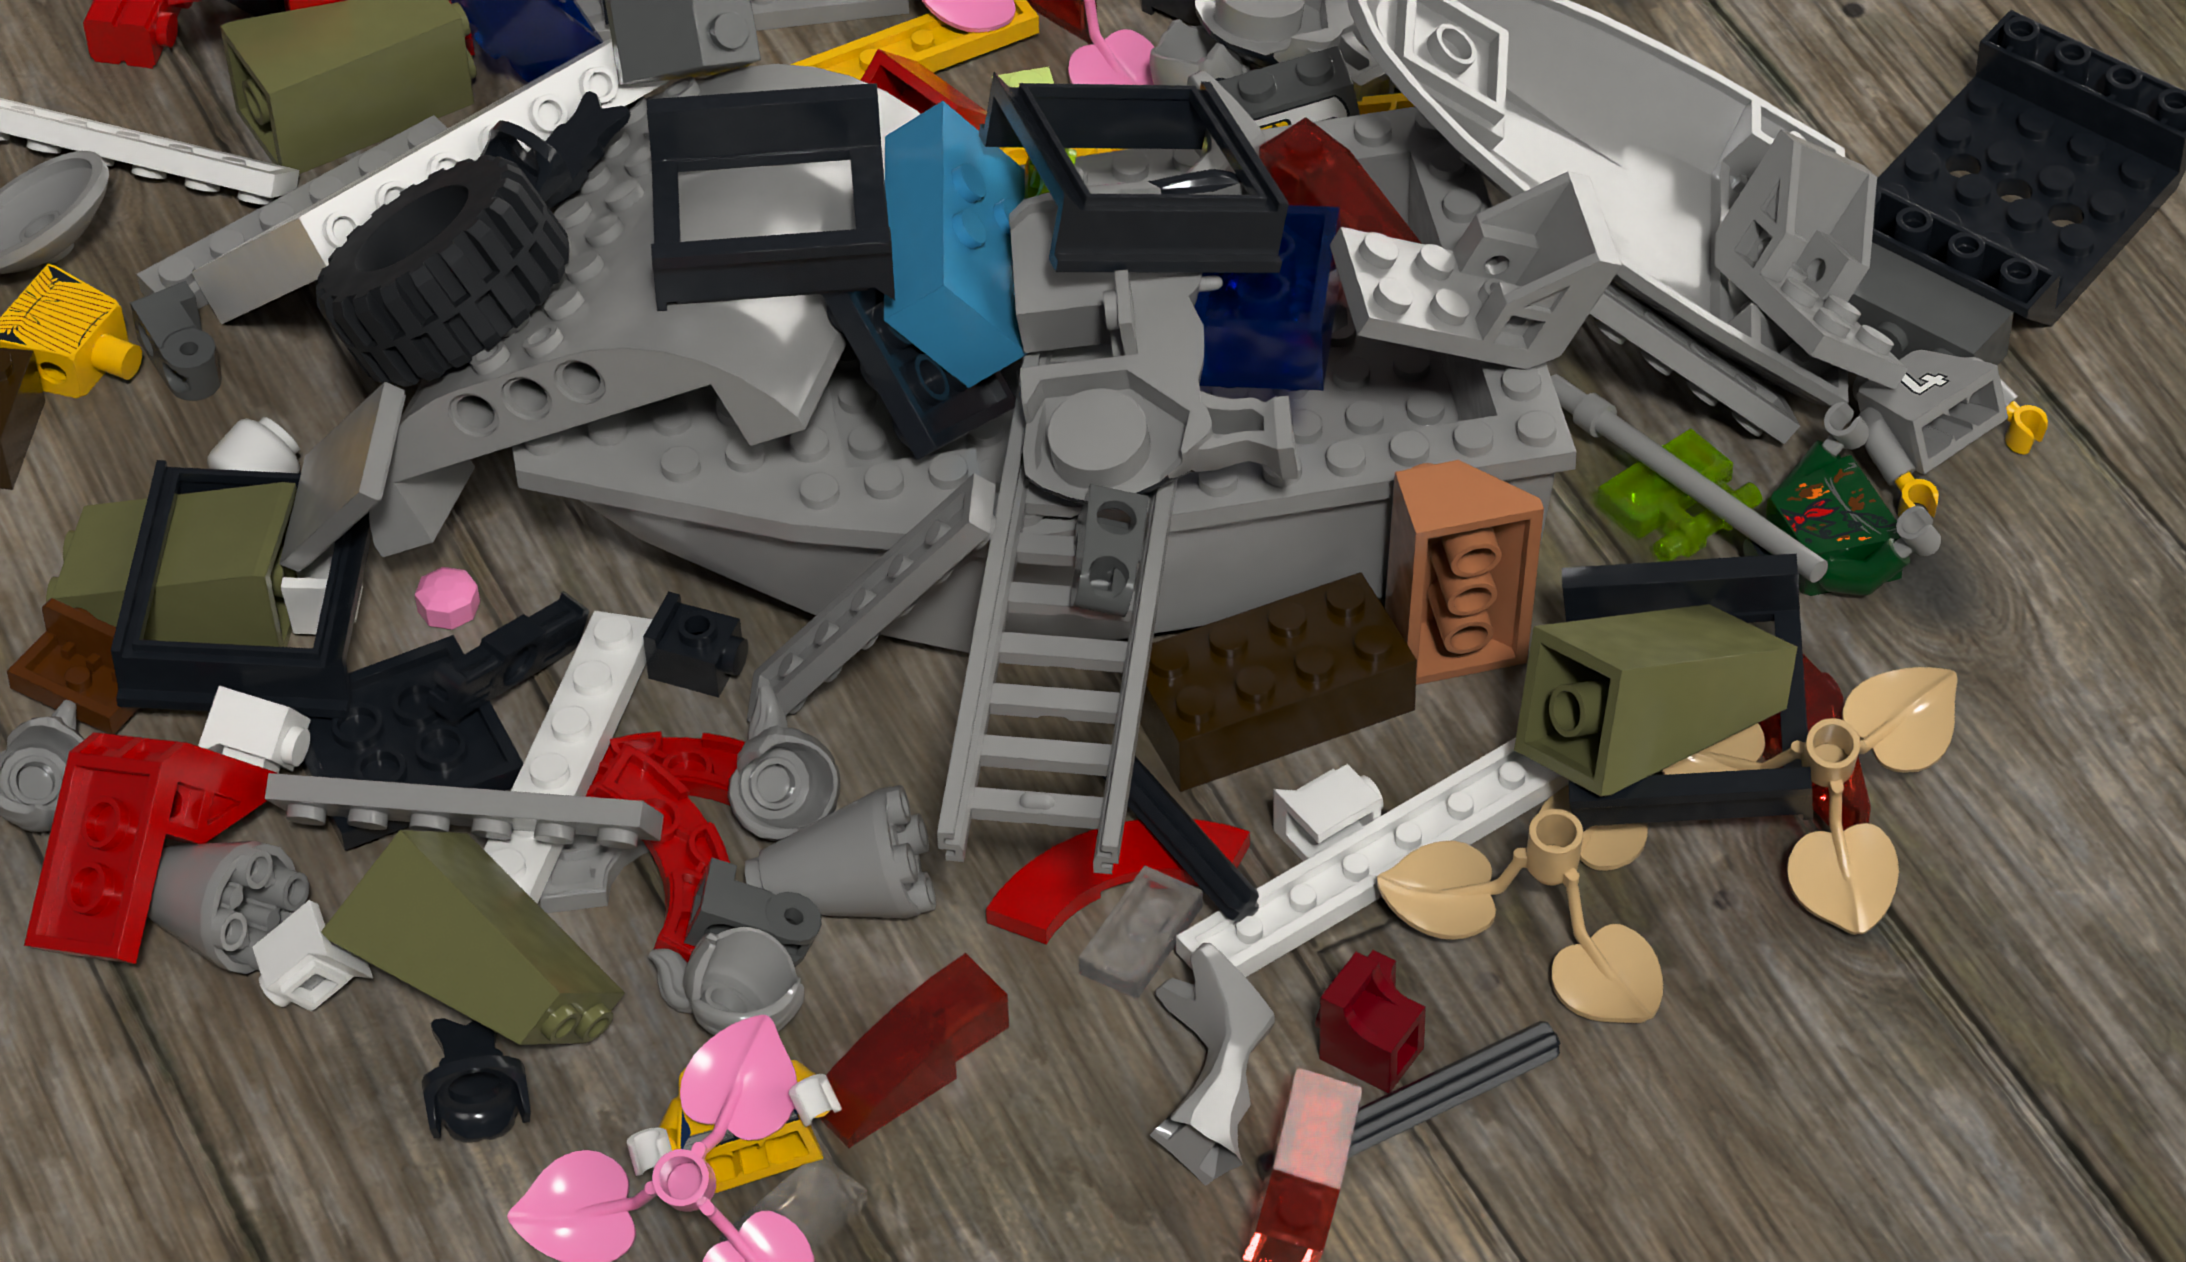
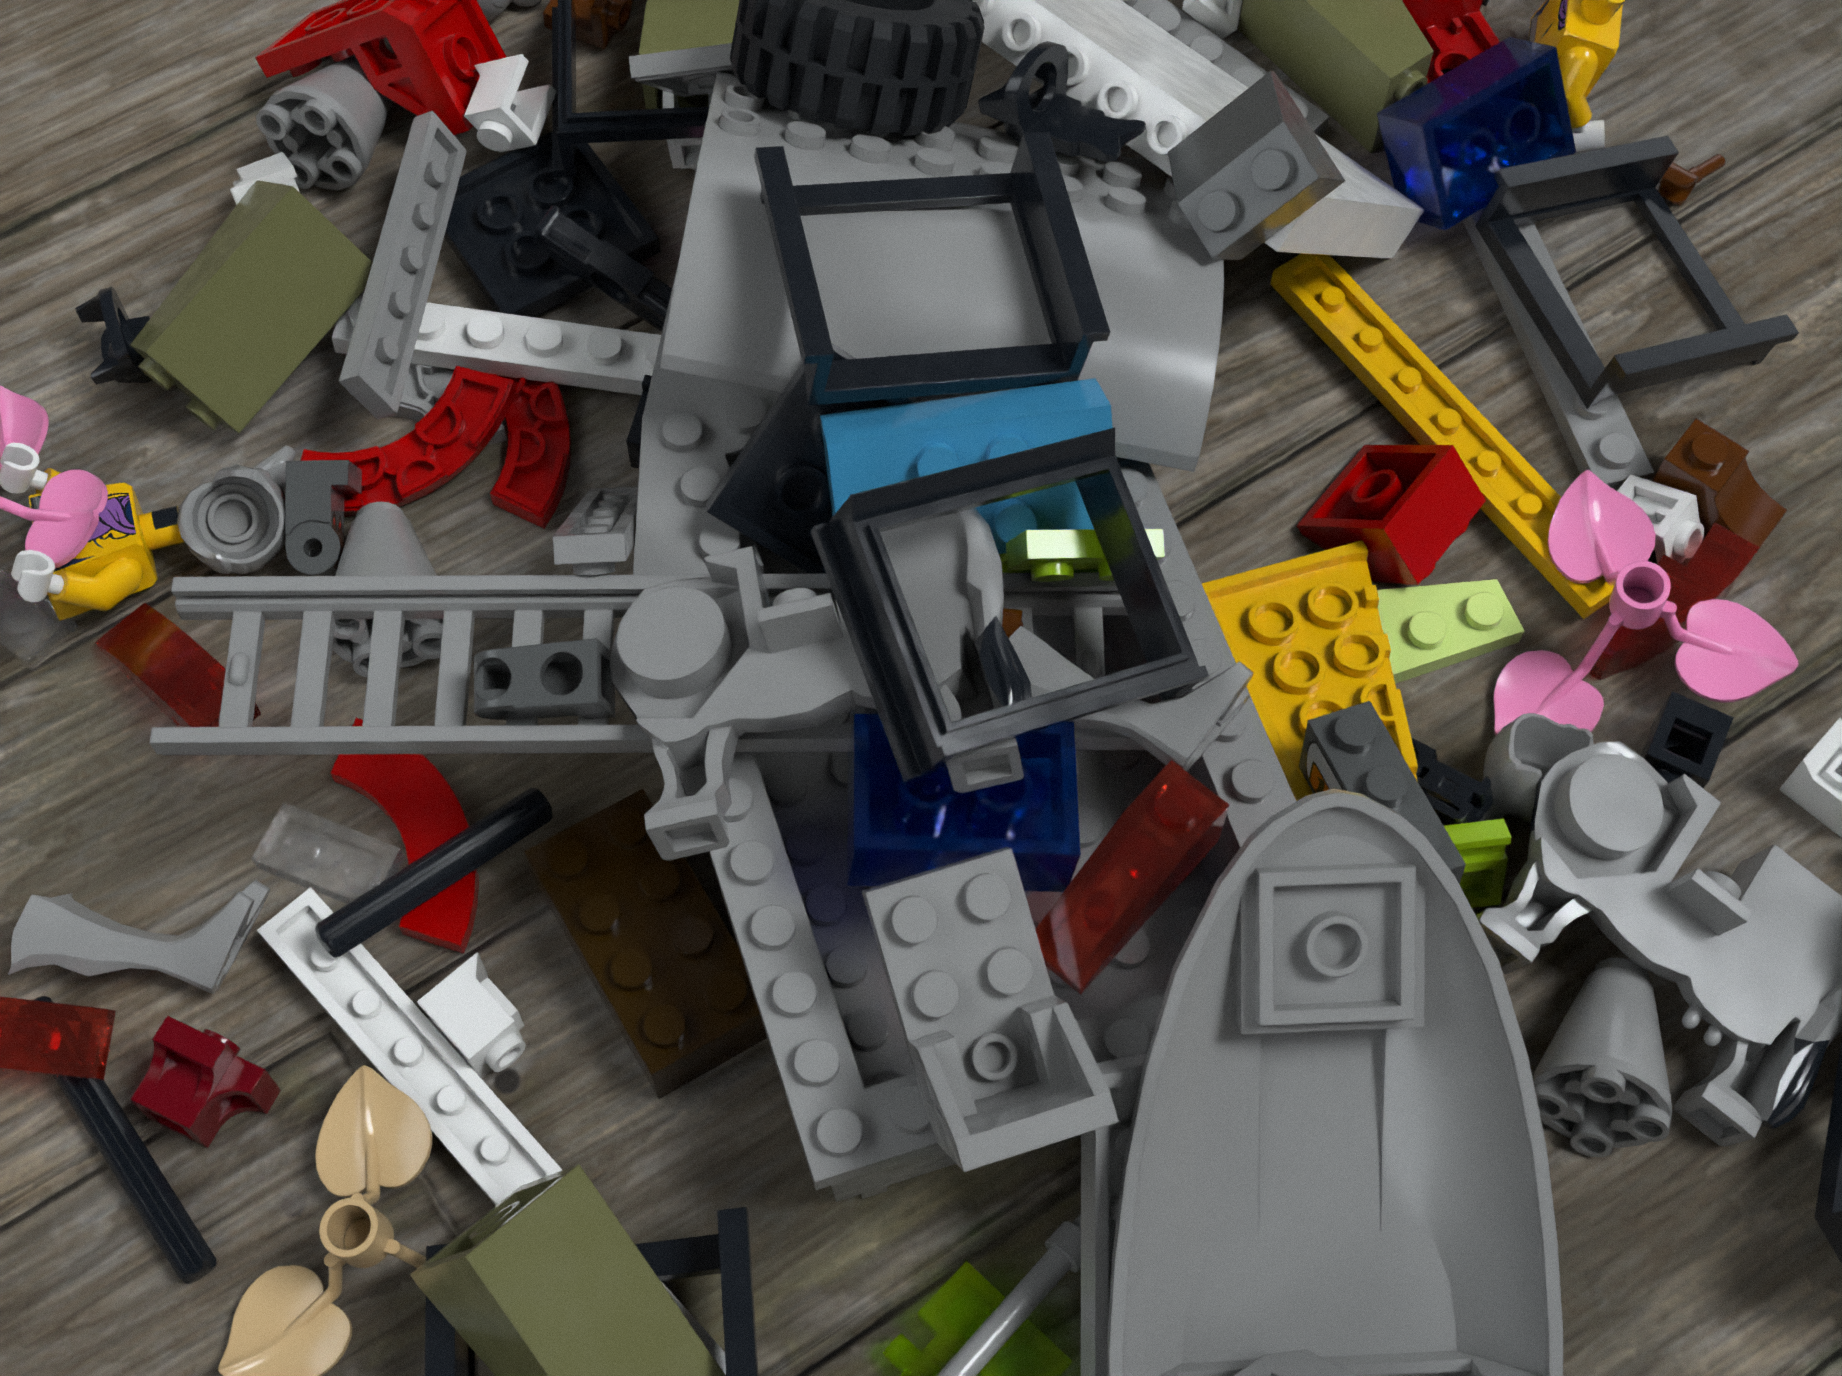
camera: 80 degrees right, 15 degrees up
light grey hair [728,685,841,841] -> none
nougat slope [1385,460,1544,685] -> none

